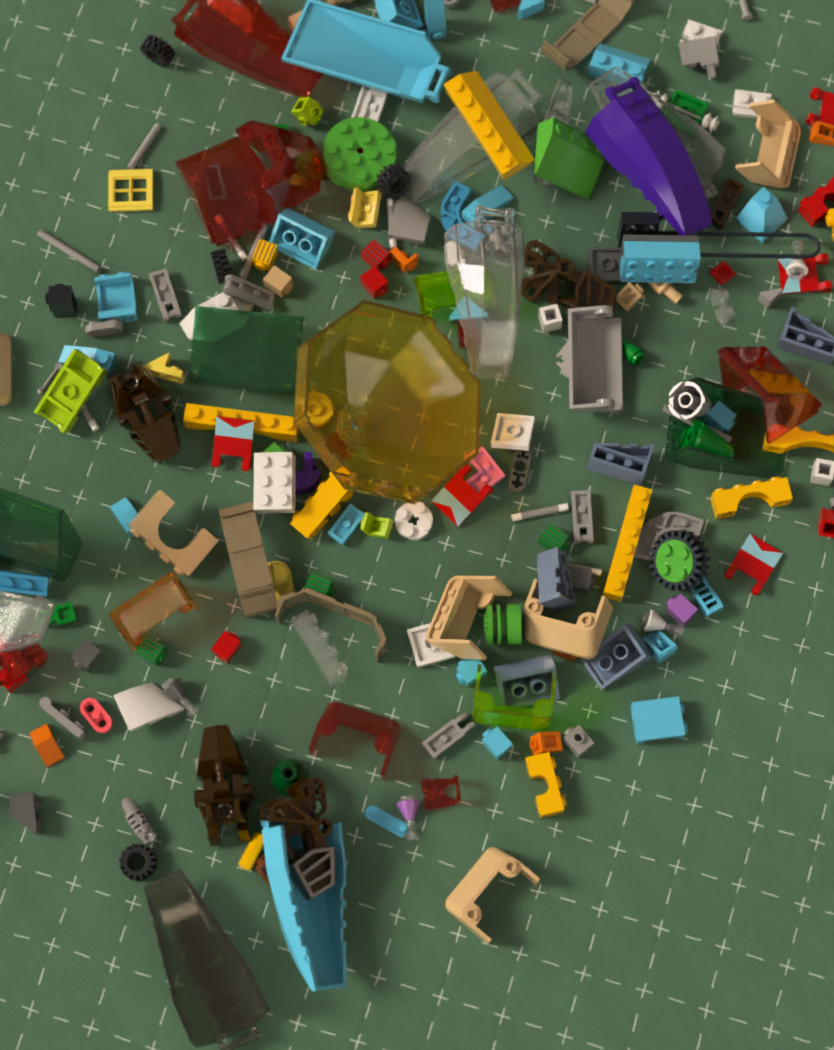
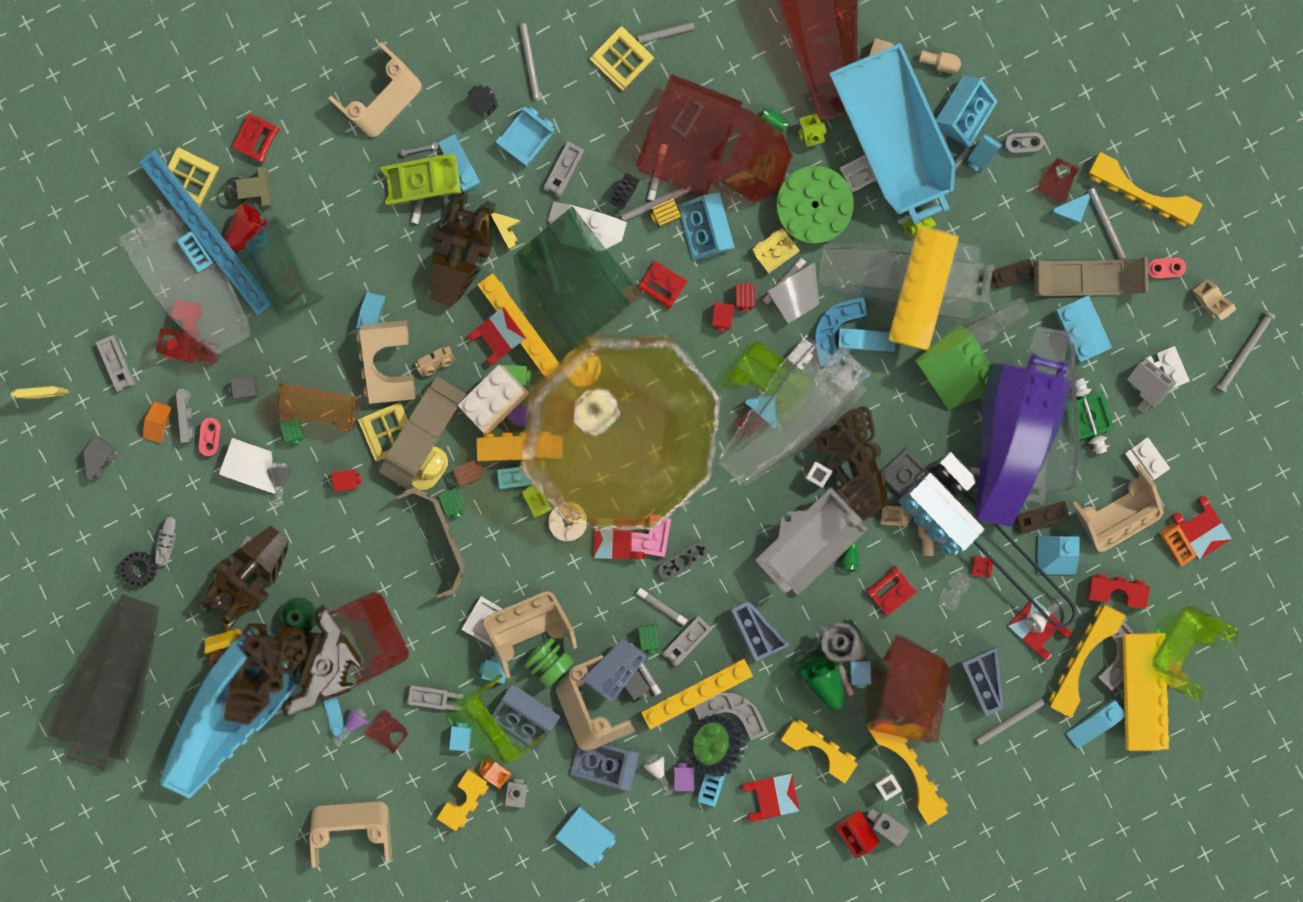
camera: 45 degrees right, 15 degrees up
green plate [40,602,77,628] -> none
light grey plate [85,318,123,337] -> none
light grey plate [223,274,275,311] -> none
tan brick [263,266,293,298] -> none
clear brick [290,609,349,689] -> none
black tyre [376,164,411,200] -> none
orange bracket [390,246,419,274] -> none
plate [491,413,535,451] -> none
medium azure slope [642,630,678,664] -> none
light grey slope [758,288,783,308] -> none
none -> helmet [281,604,361,717]
none -> light yellow piece [358,402,408,462]
none -> tan hinge [415,346,457,378]
none -> dark orange brick [453,460,484,487]
none -> red plate [637,261,688,310]
none -> red plate [866,566,917,616]
none -> lime bracket [902,208,937,240]
none -> dark brown hinge [979,258,1034,291]

